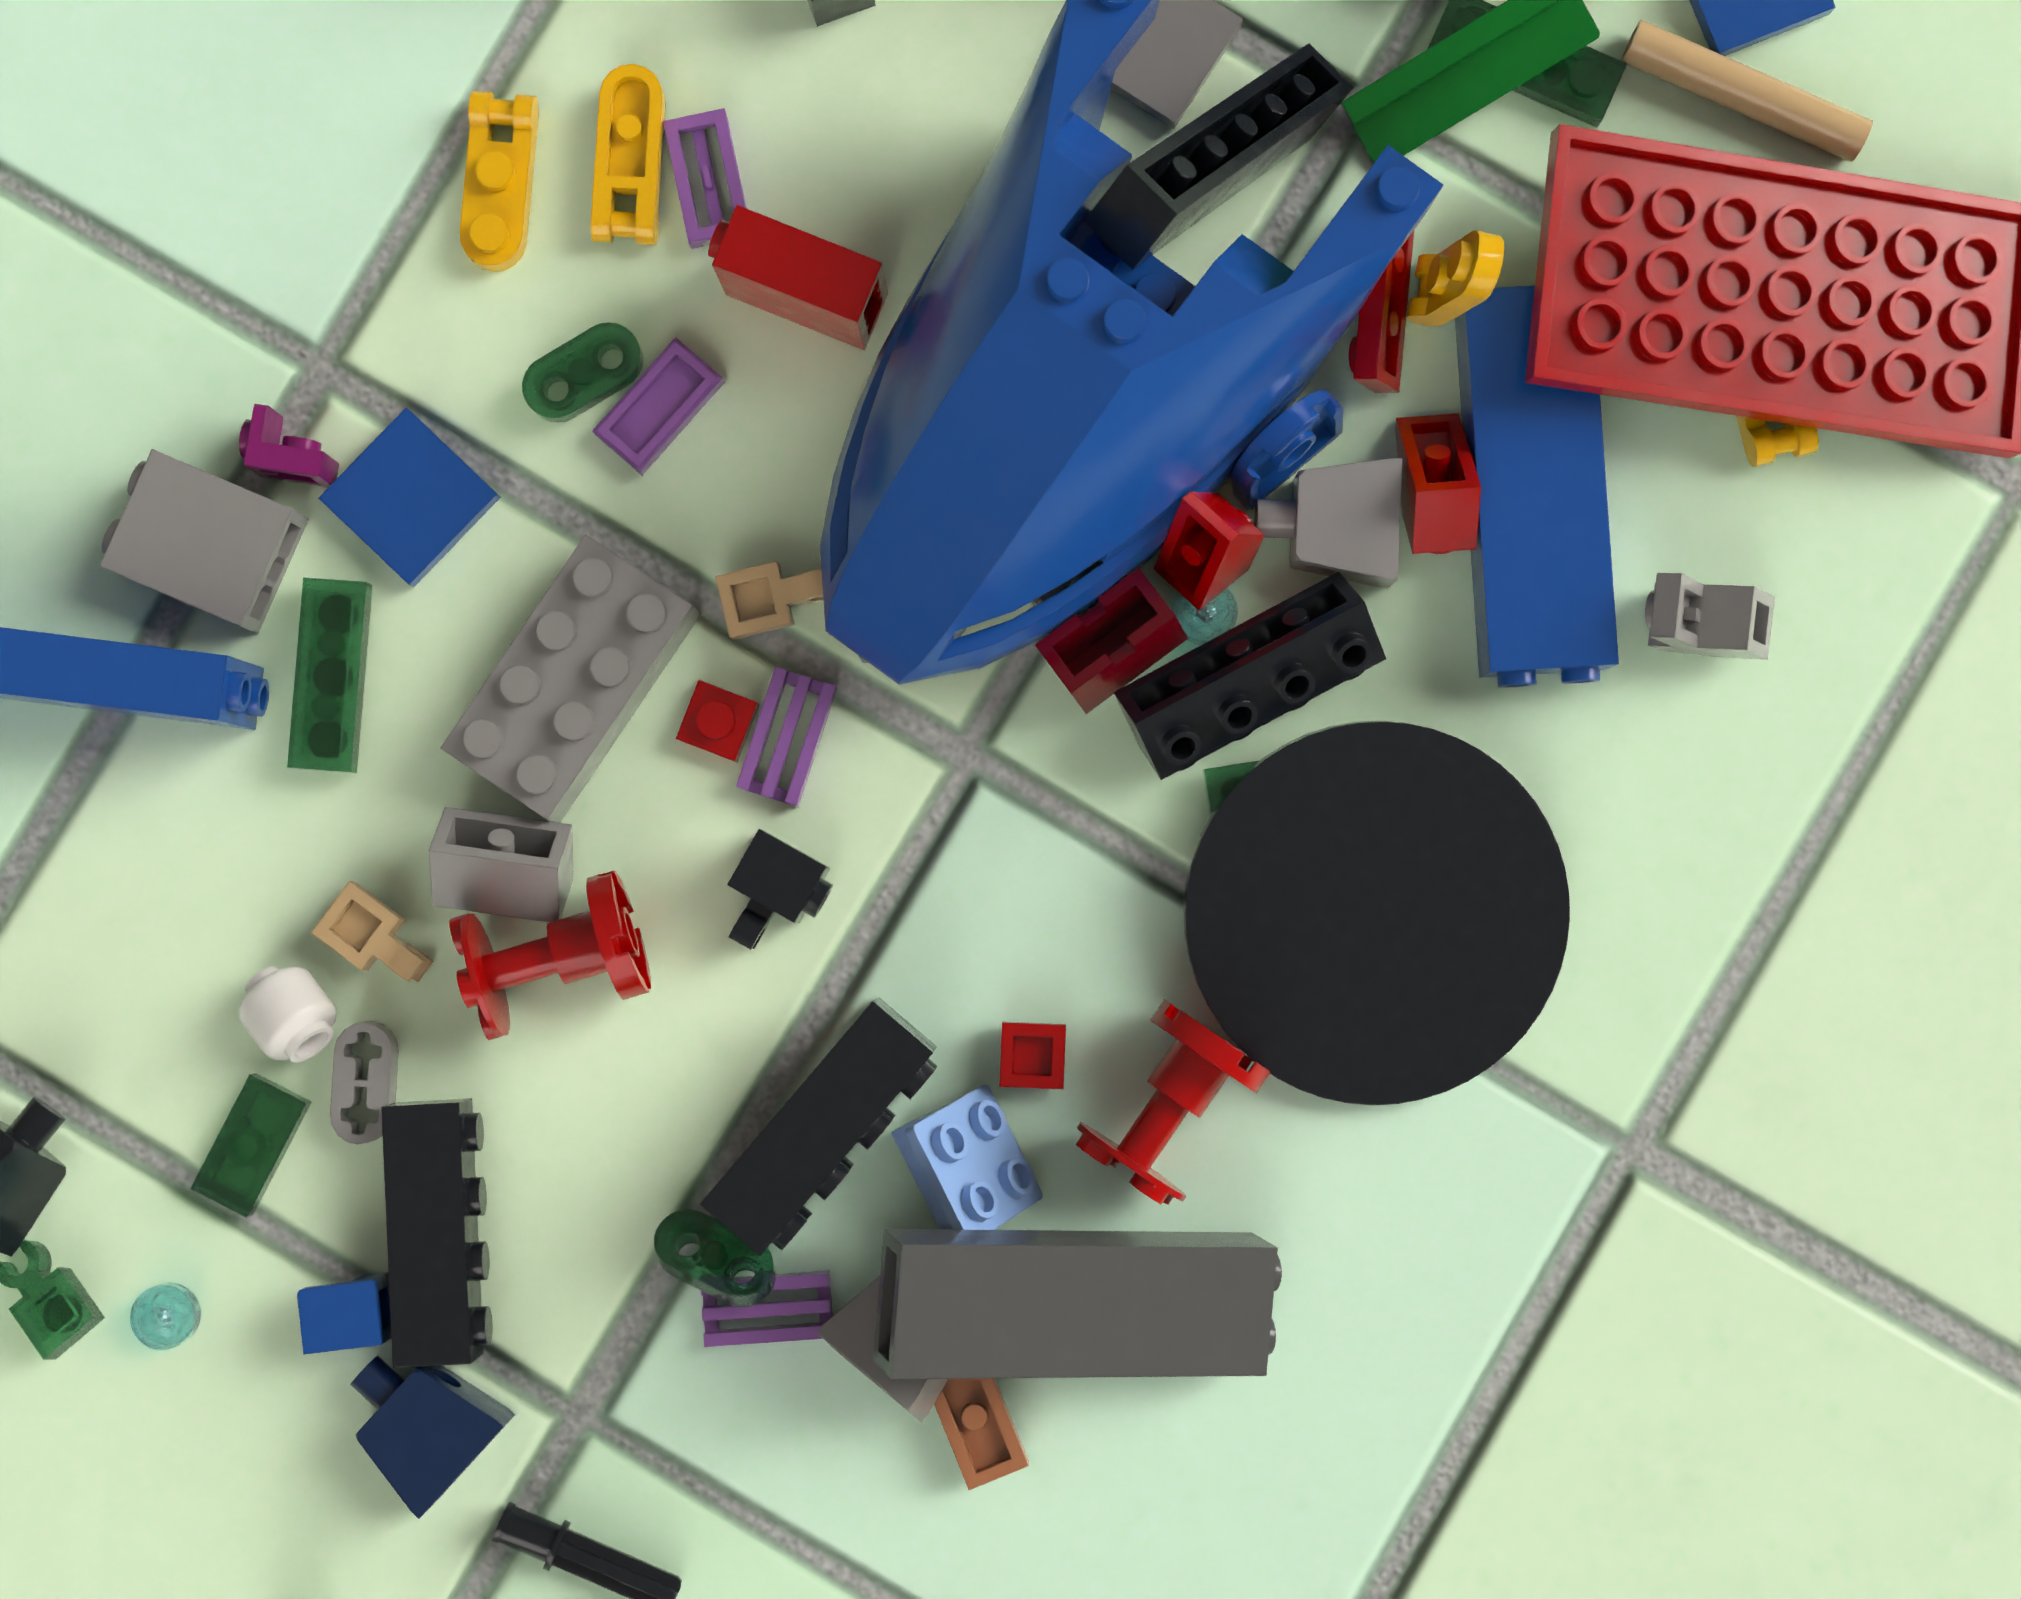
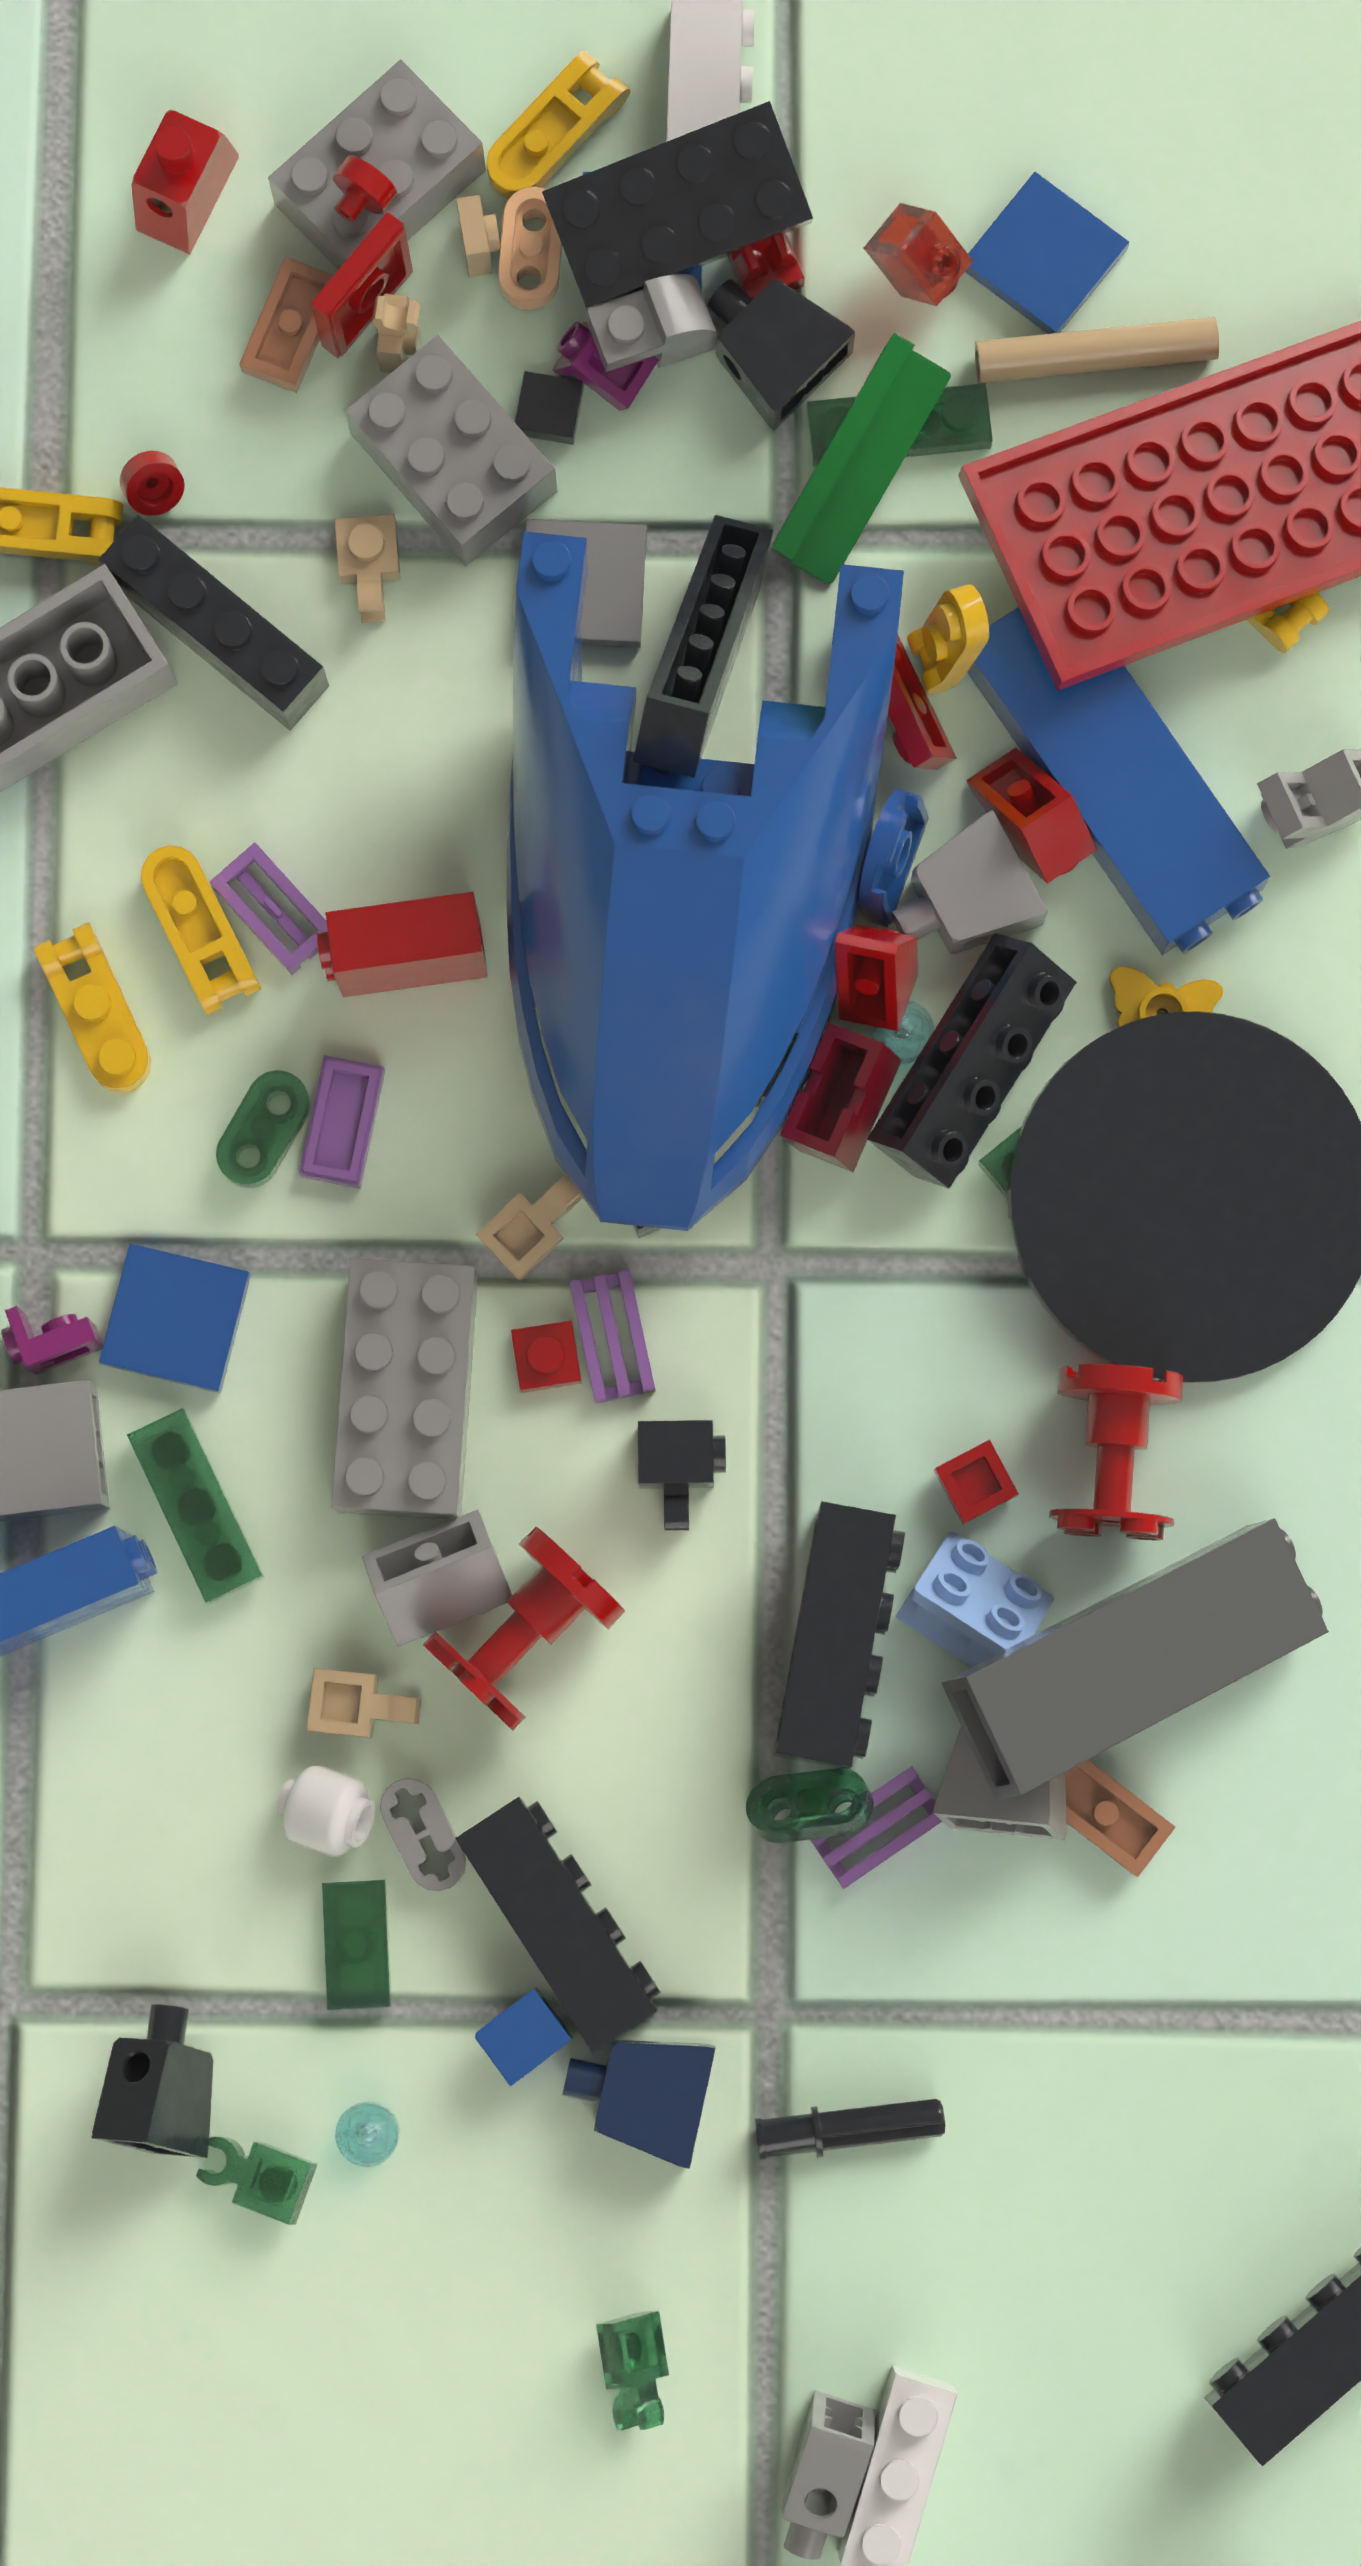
camera: 30 degrees left, 5 degrees down
none -> yellow animal [1109,966,1223,1028]

